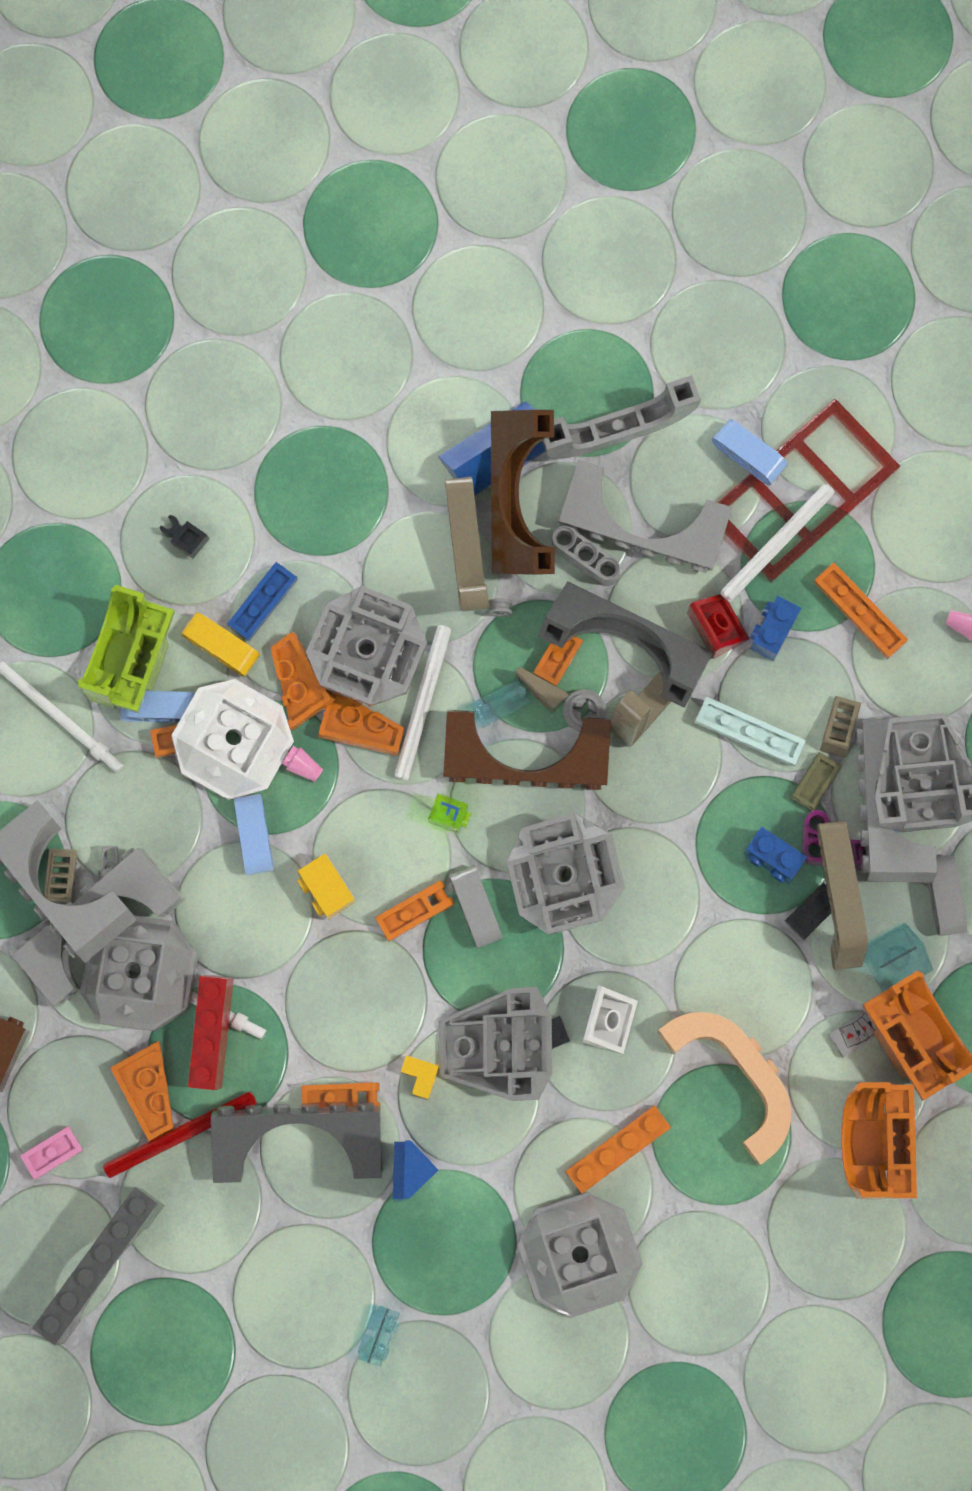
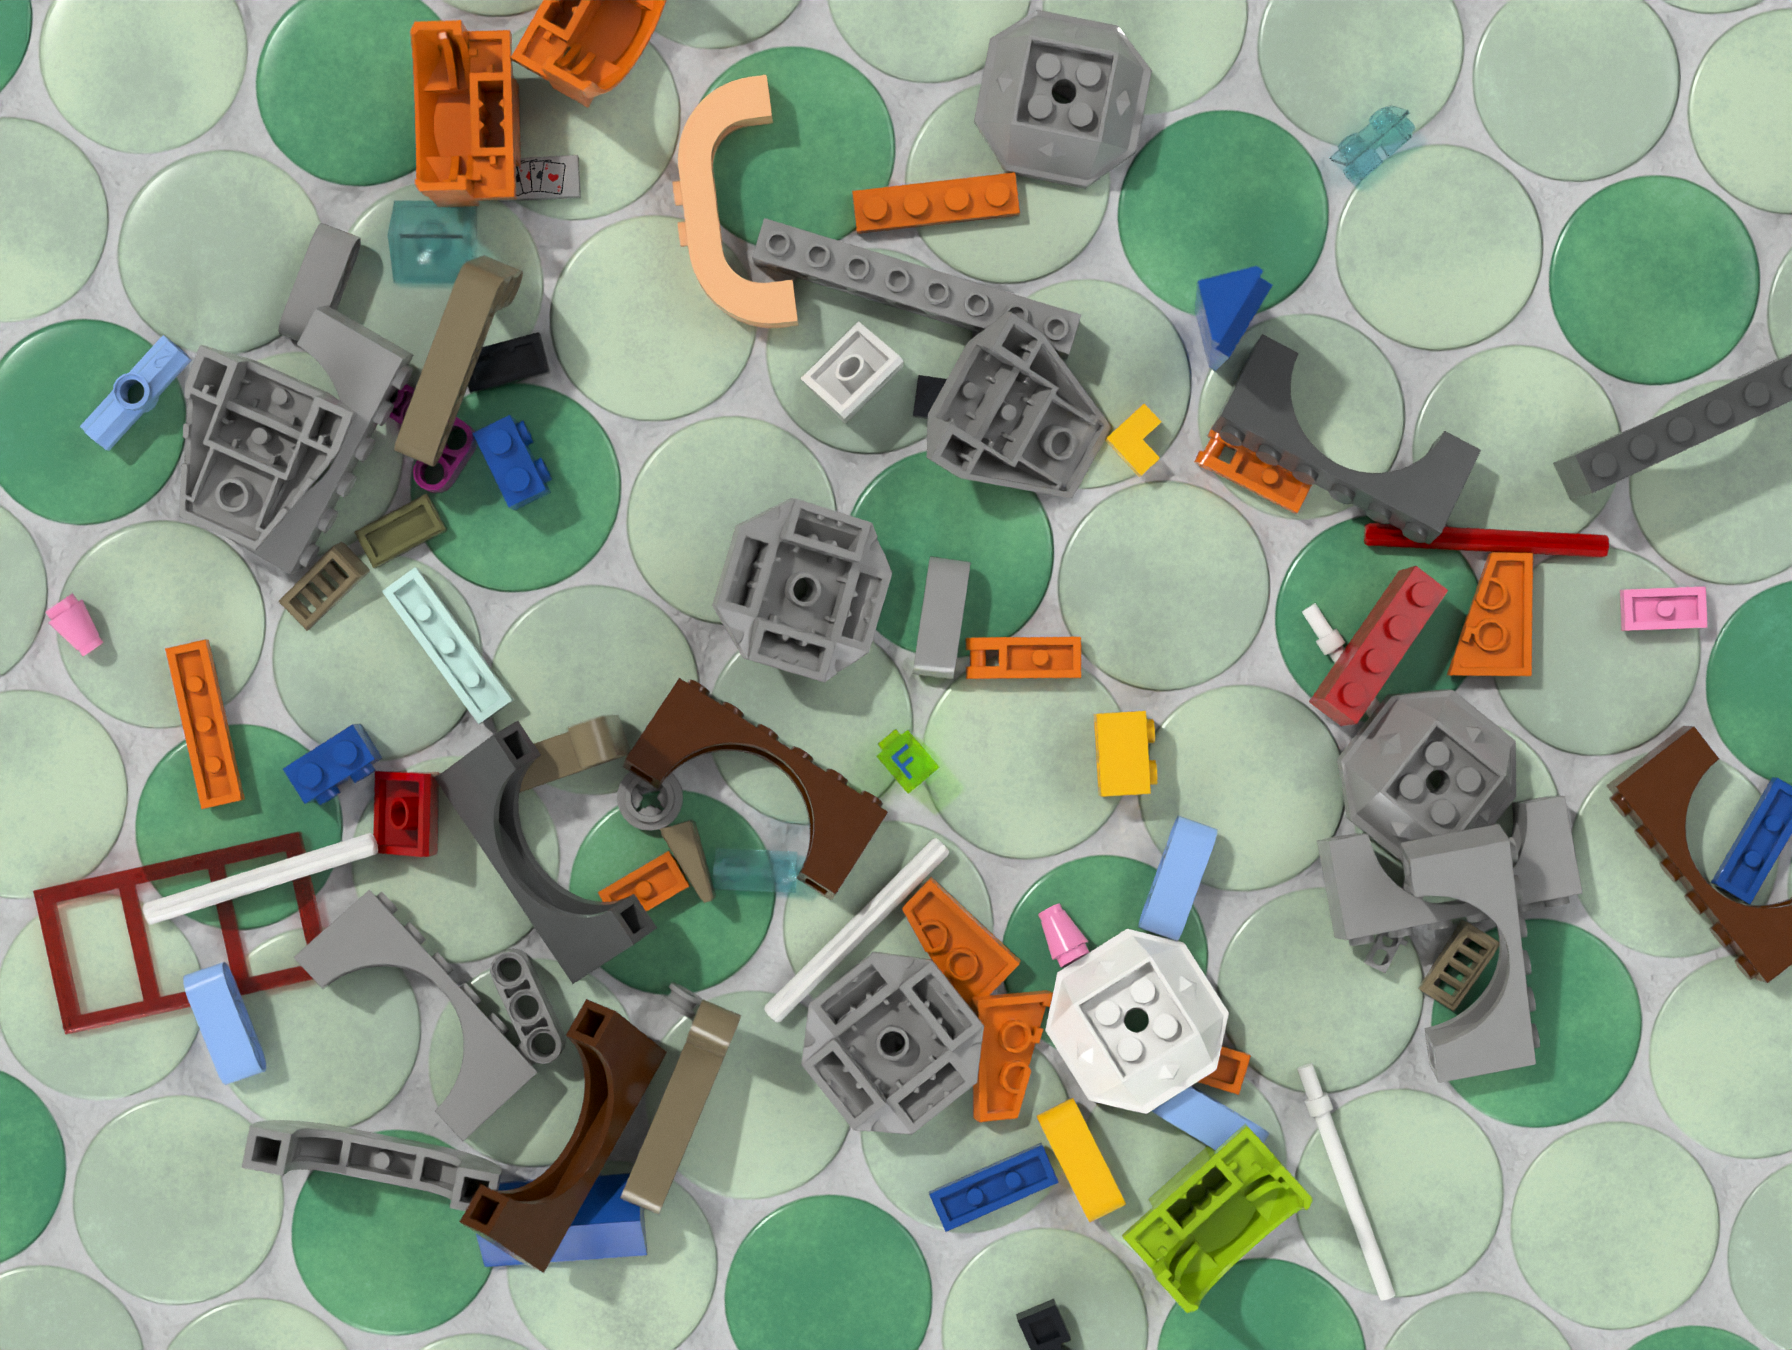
camera: 150 degrees left, 10 degrees up
none -> light grey brick [752,218,1081,360]

